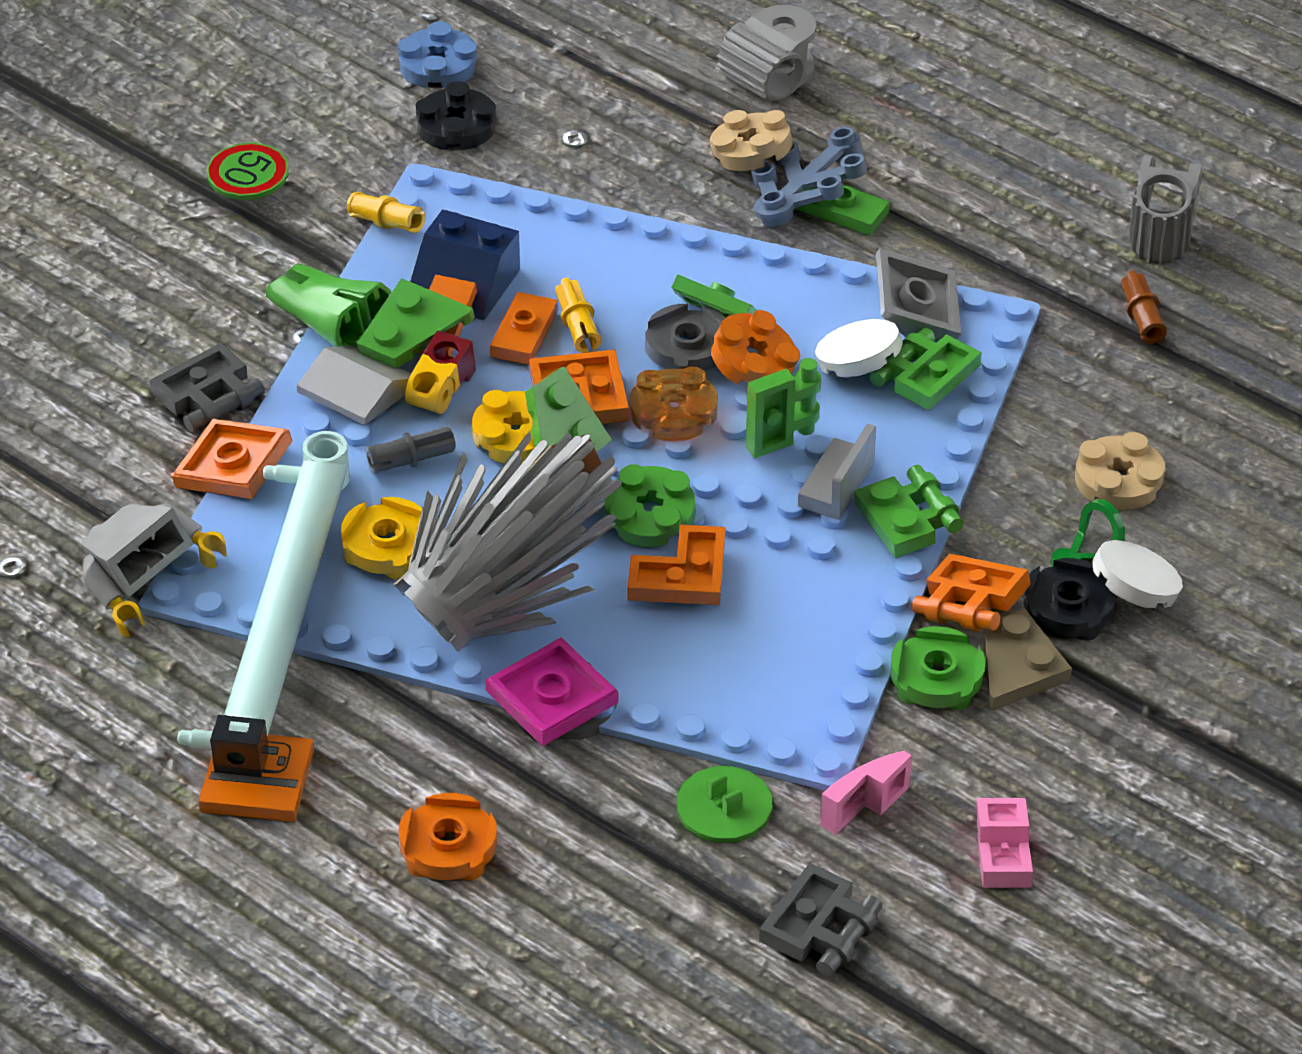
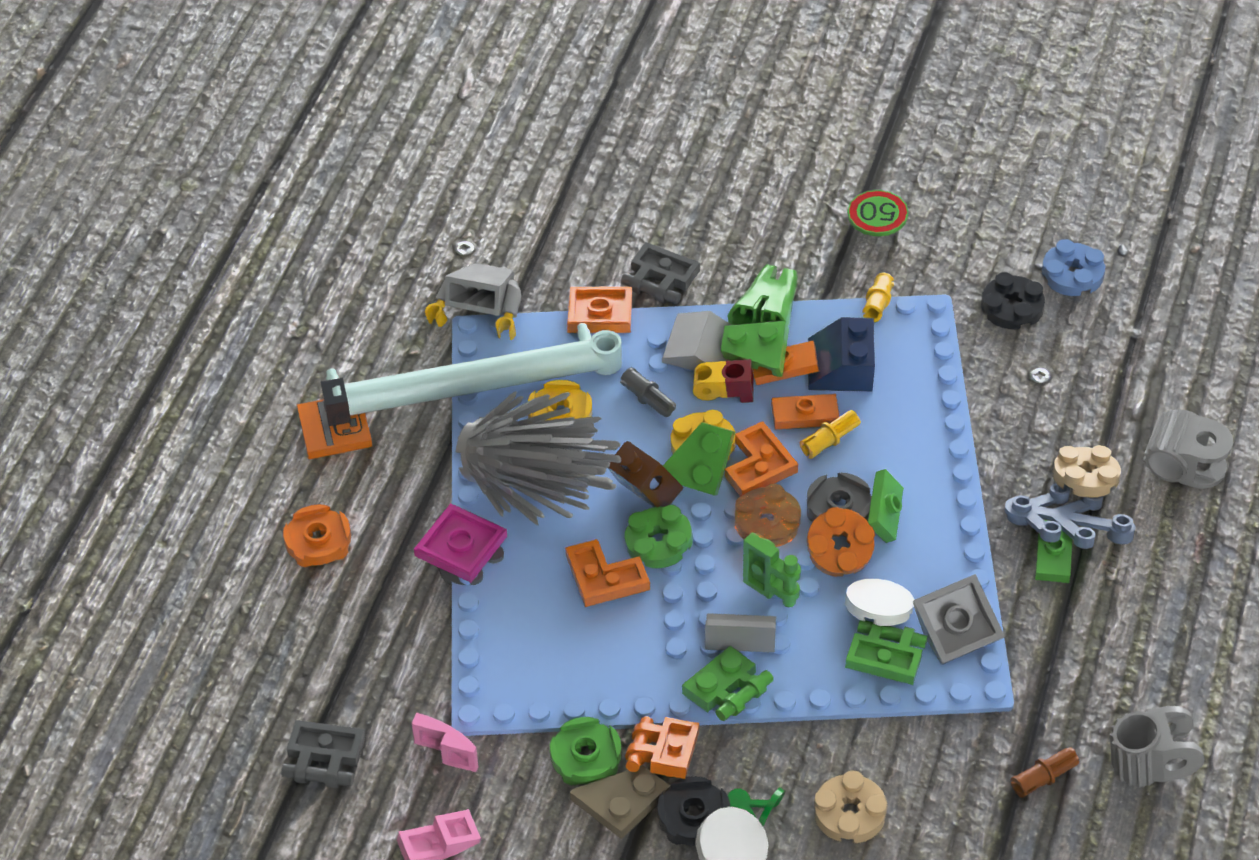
camera: 70 degrees right, 5 degrees up
bright green piece [677,766,773,843] -> none

